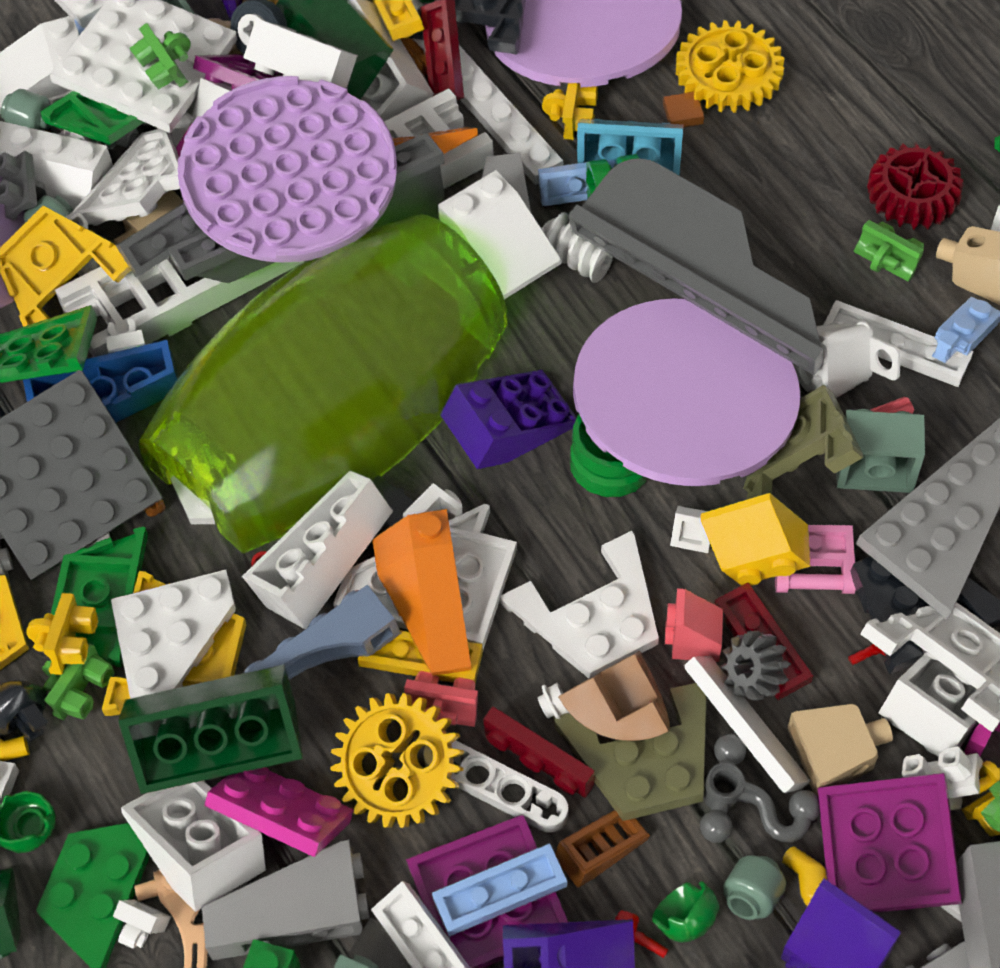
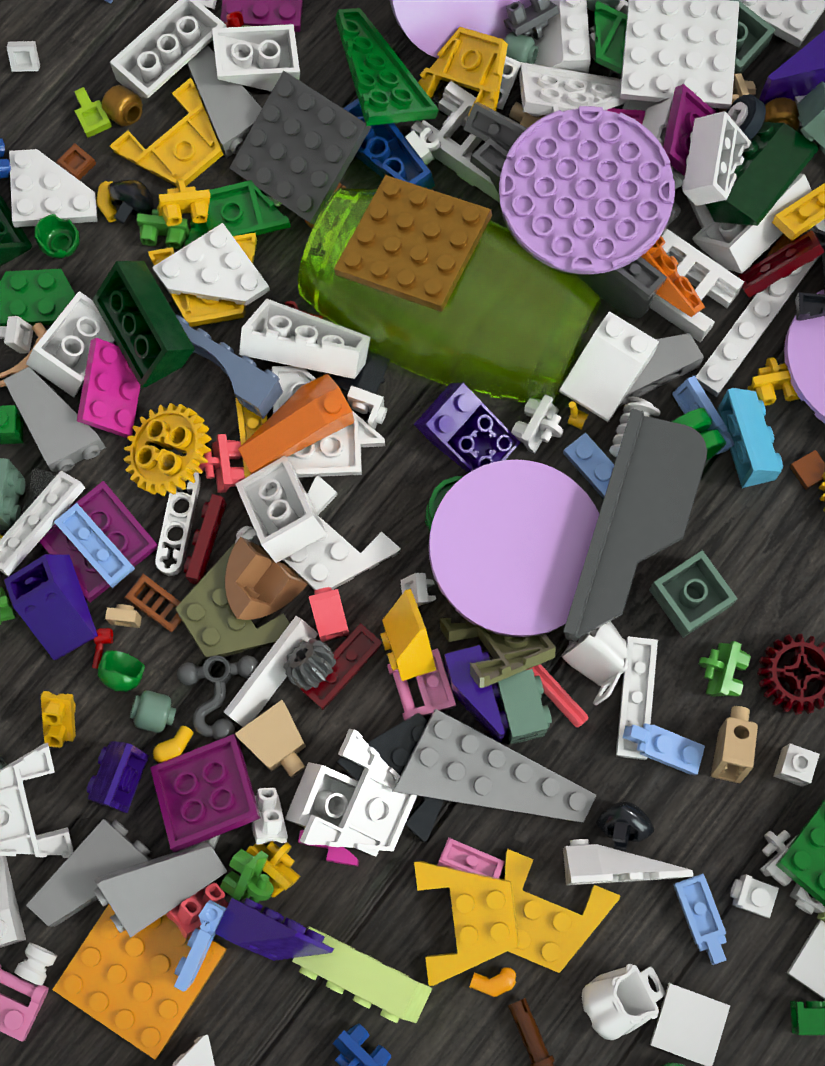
camera: 70 degrees right, 15 degrees up
bright green hips [130,23,191,90] -> none
none -> tan plate [105,604,142,628]
none -> white slope [235,455,327,563]
none -> pearl gold plate [334,175,492,312]
none -> dark purple slope [444,645,509,742]
none -> white hips [512,395,563,453]
none -> light blue plate [563,432,614,499]
none -> yellow hand [567,401,589,430]
none -> sand green brick [649,550,738,638]

